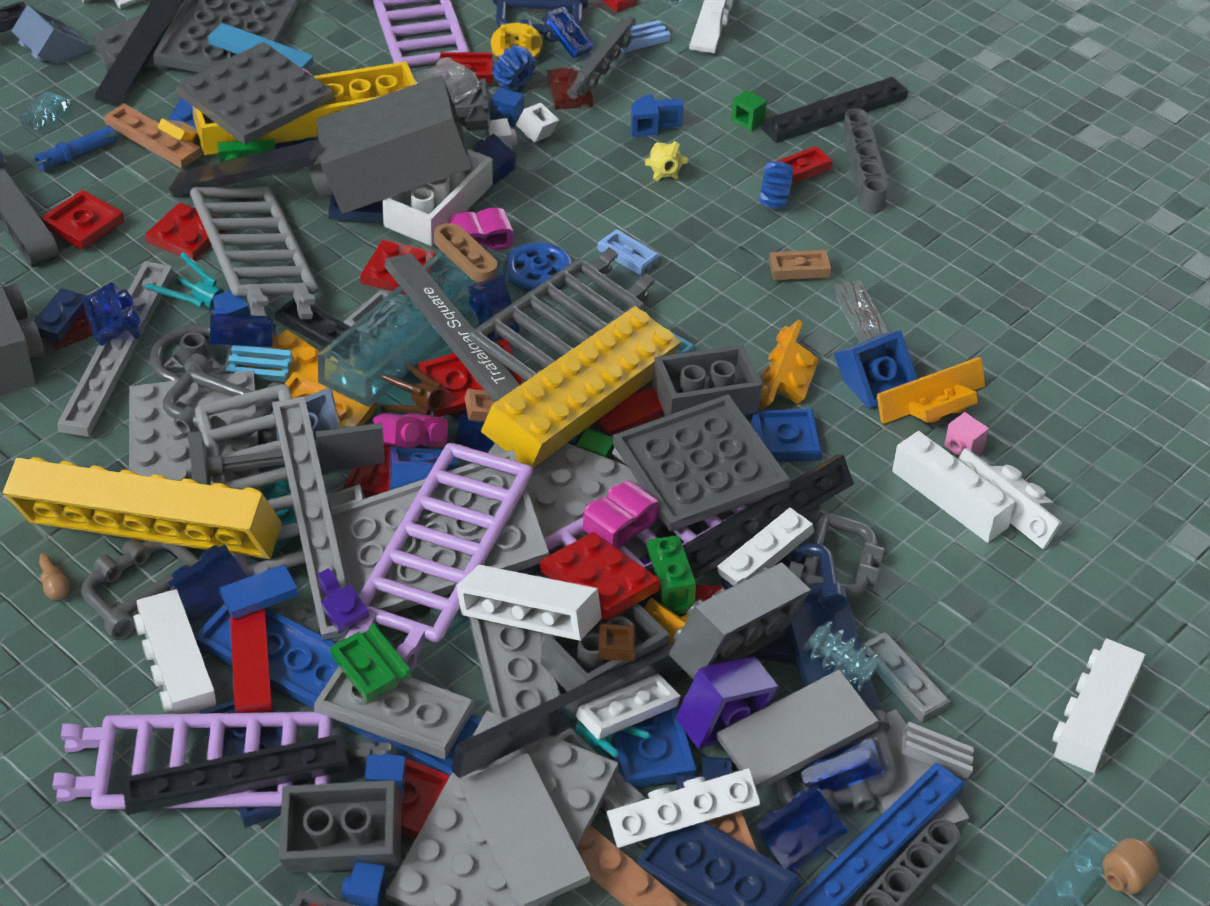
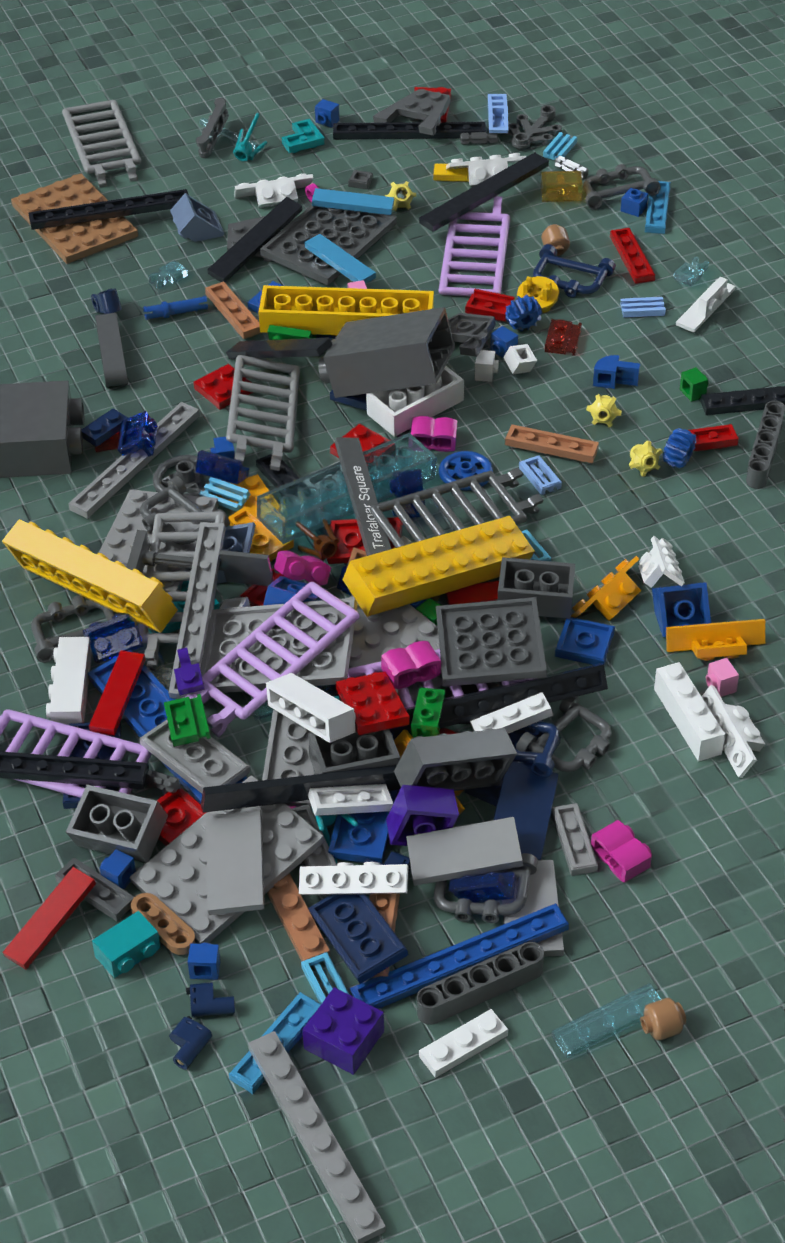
camera: 25 degrees right, 0 degrees up
medium nougat bar [39,553,71,600] -> none
red plate [40,190,124,250] -> none
teal plant [145,252,224,309] -> none
yellow tile [158,118,201,144] -> none
dark grey plate [176,42,334,145] -> none
blue tile [220,564,298,620] -> none
blue plate [365,754,406,802] -> none
clear brick [414,57,481,104] -> none
medium nougat plate [434,223,497,283] -> none
clear blue brick [473,133,516,184] -> none
clear blue plate [542,6,594,58] -> none
dark grey plate [567,16,636,99] -> none
reddish brown tile [598,624,635,661] -> none
clear blue bracket [756,785,848,872] -> none
medium nougat plate [769,250,831,280] -> none
clear light blue piece [801,620,879,694] -> none
clear tile [832,280,889,342] -> none
light grey tile [901,721,974,780] -> none
white brick [1052,638,1145,773] -> none
none -> nougat plate [505,425,599,463]
none -> dark pink brick [591,820,652,883]
none -> light yellow rock [629,441,663,476]
none -> white bracket [639,536,685,588]

